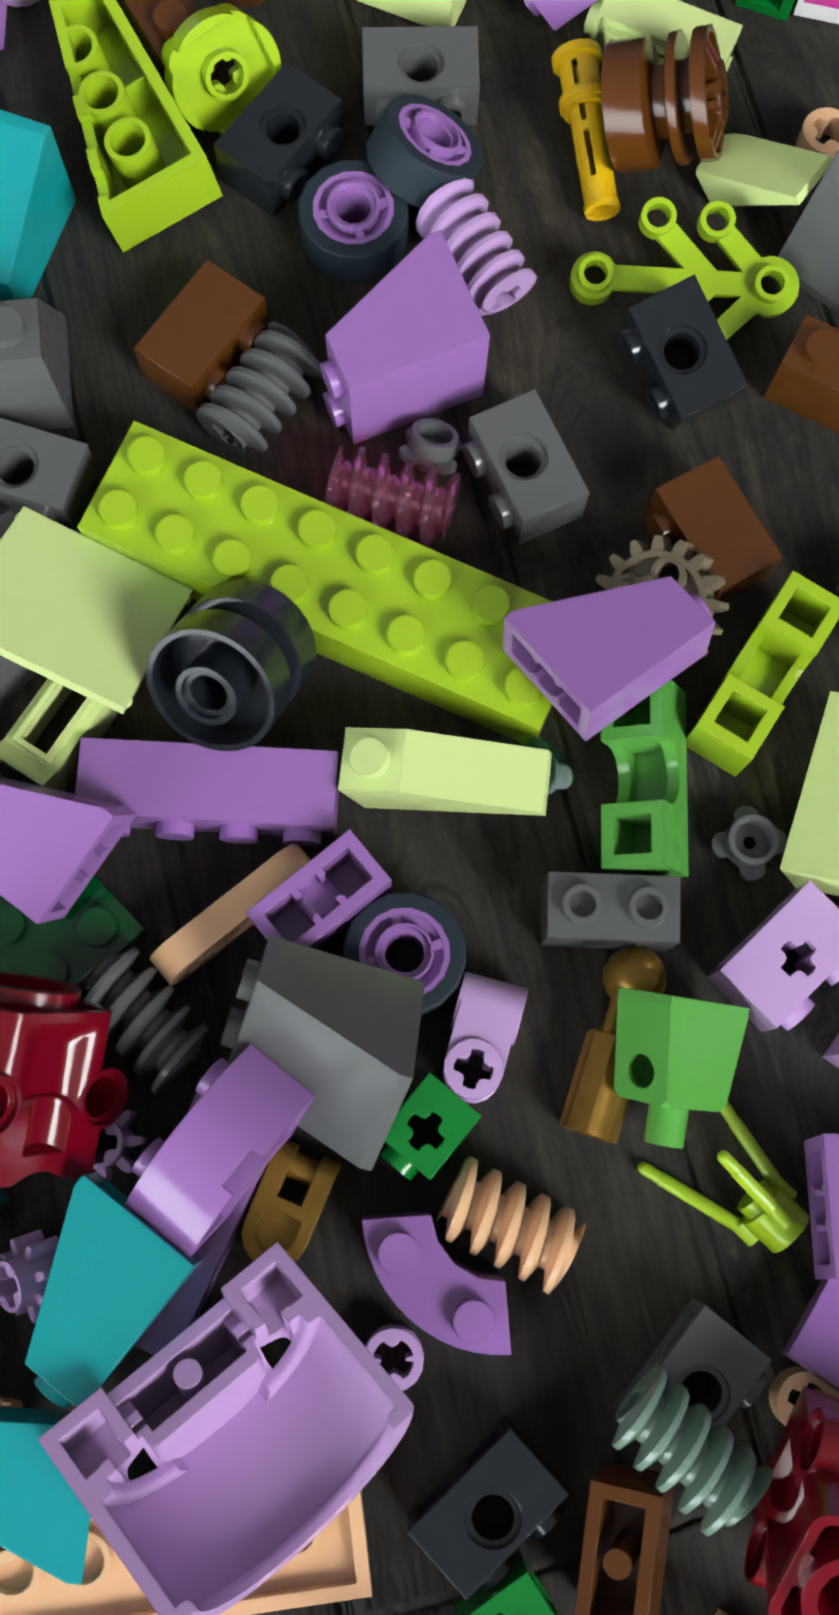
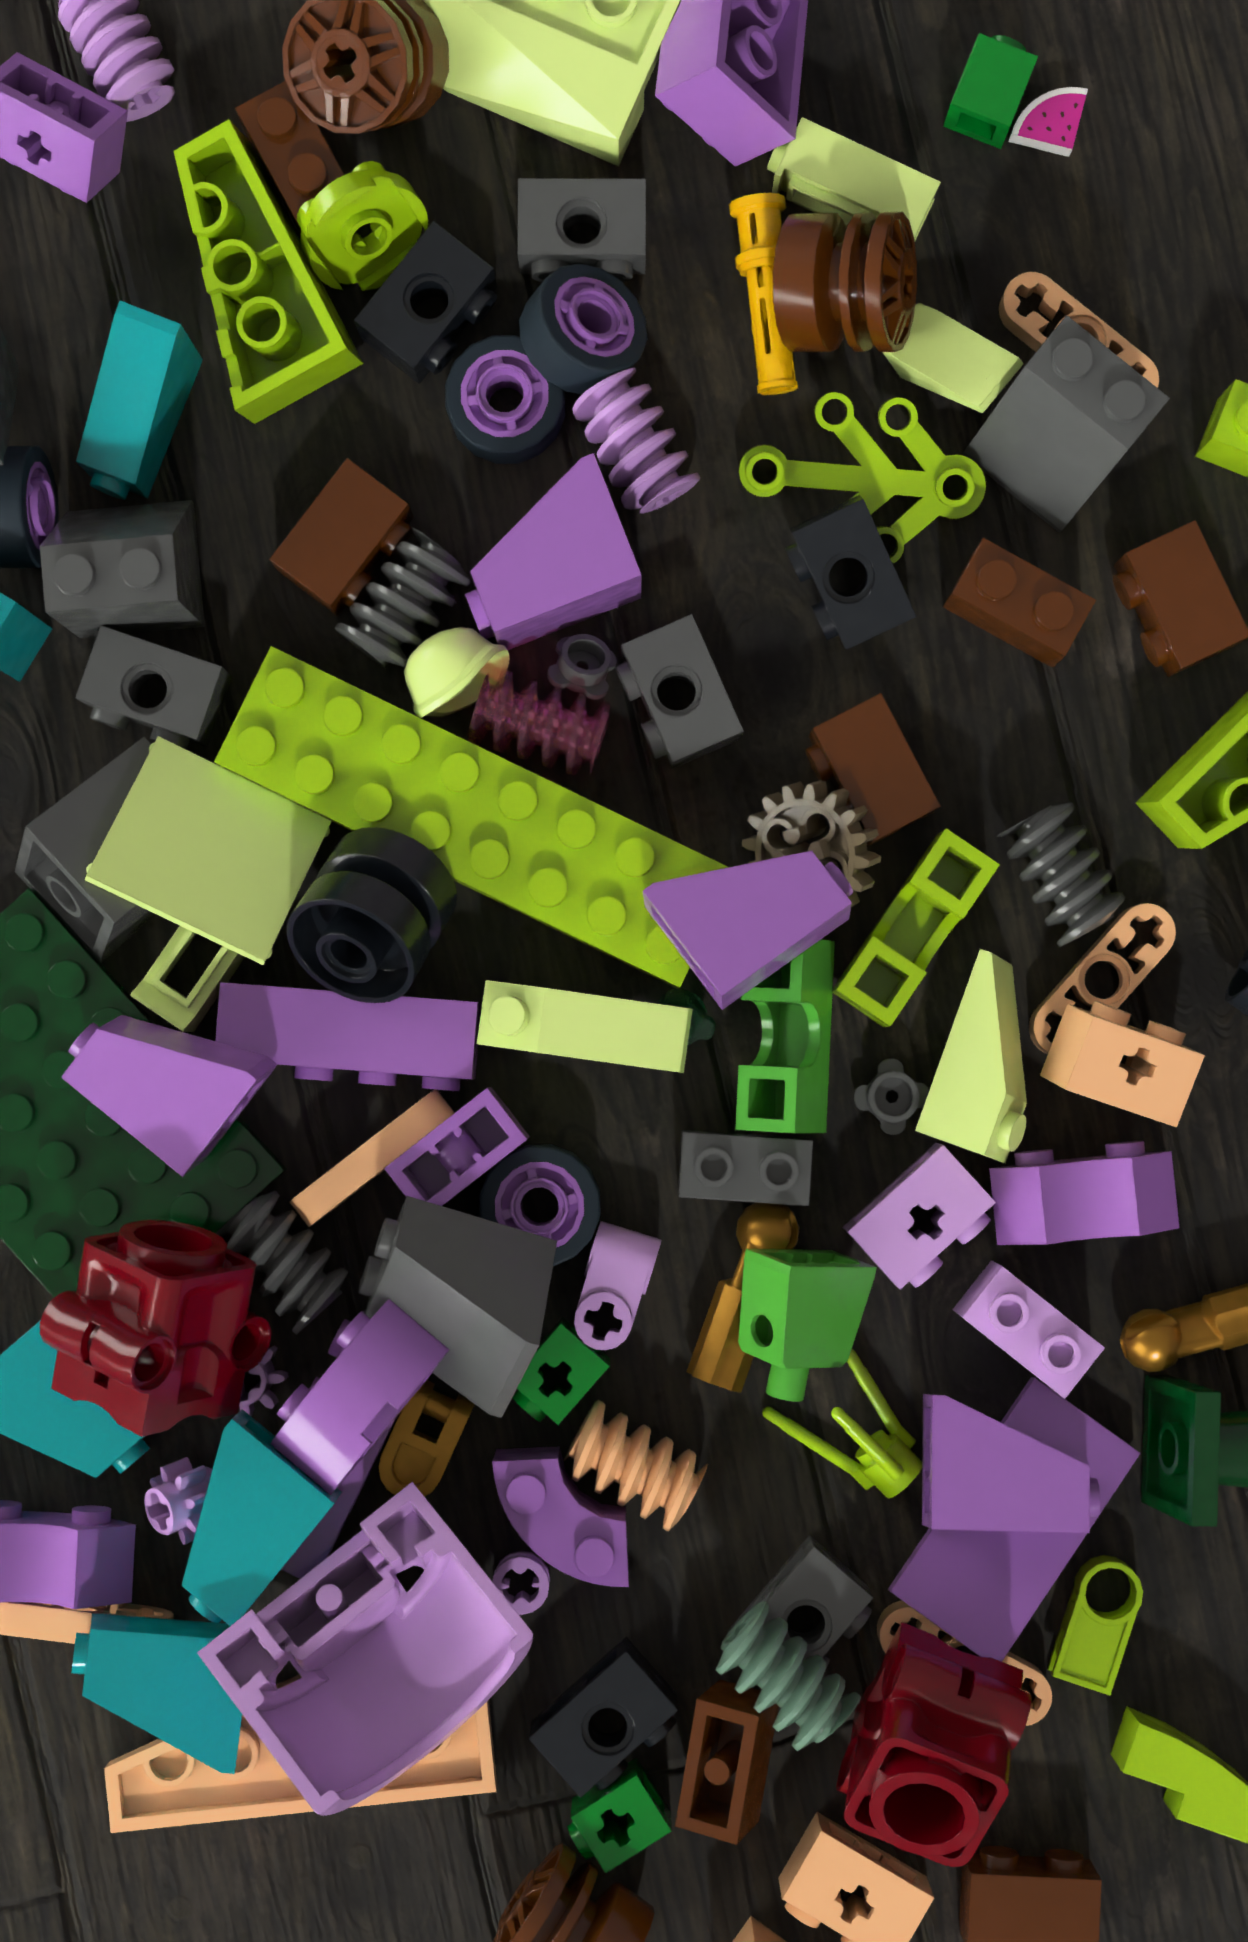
camera: 10 degrees right, 10 degrees up
none -> yellowish green helmet [404,627,510,718]

